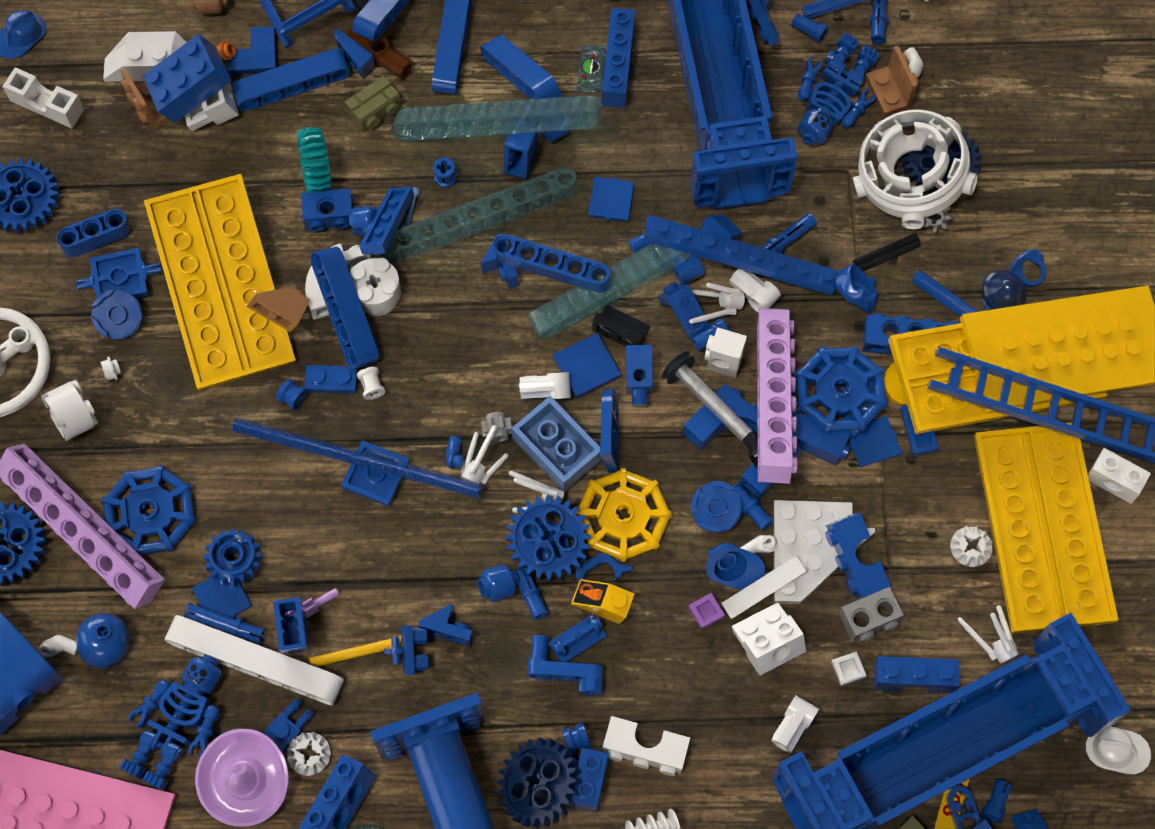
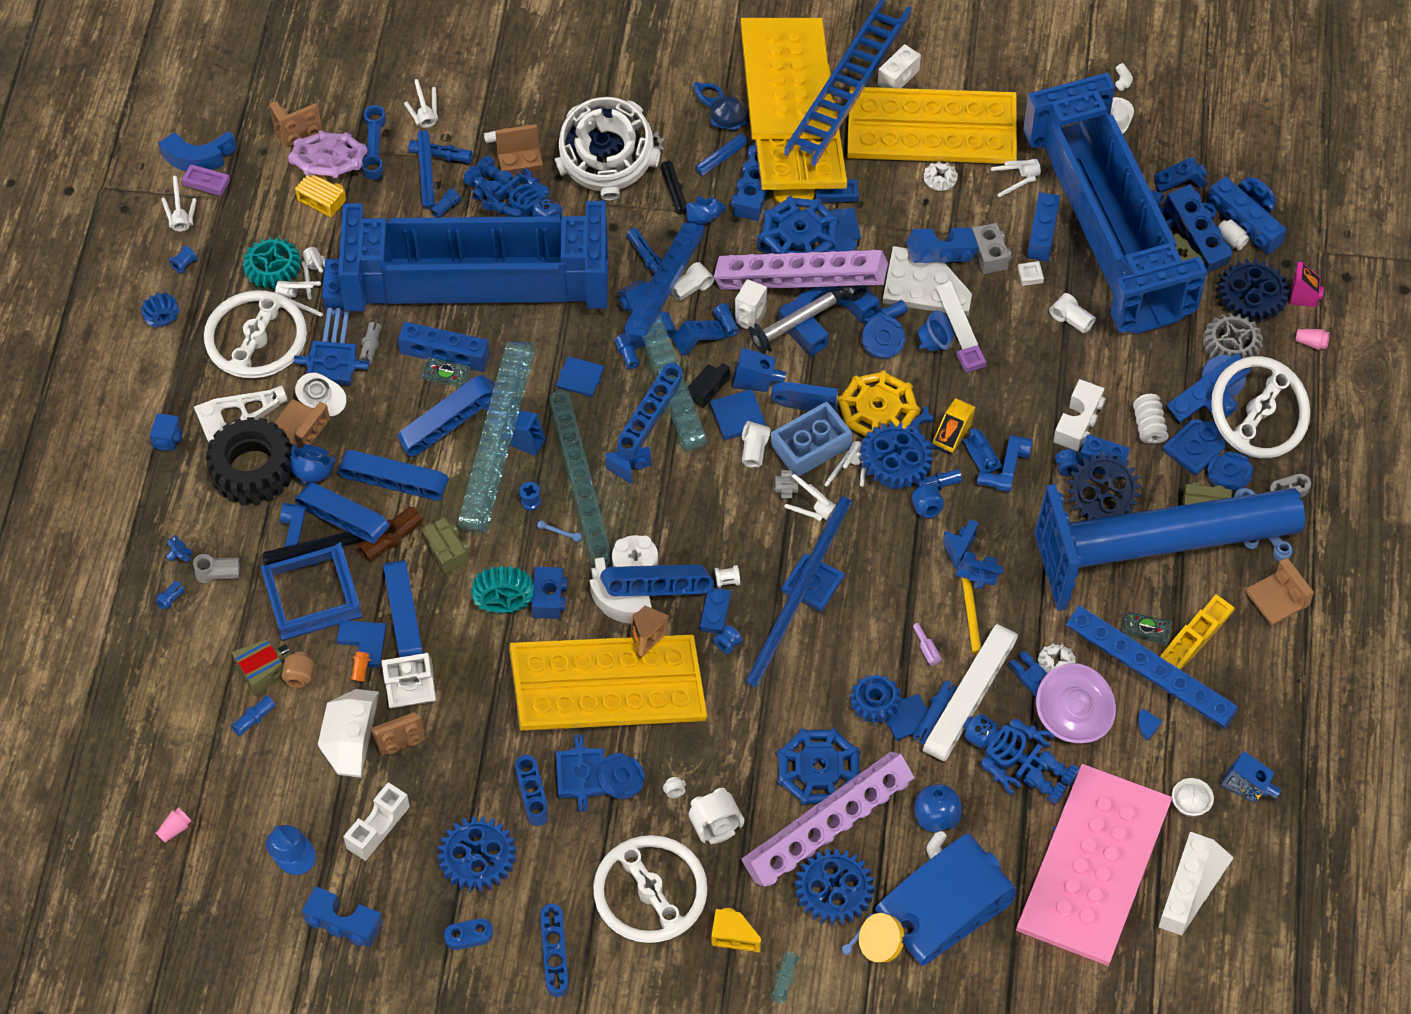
camera: 80 degrees left, 10 degrees down
blue brick [143,34,231,123] -> none
blue torso [273,597,310,654] -> none
blue slope [334,29,375,79] -> none
blue plate [349,187,414,255] -> none
blue arm [446,436,464,469] -> none
white plant [689,283,745,324] -> none
white brick [732,603,806,676] -> none
white arm [740,535,777,554] -> none

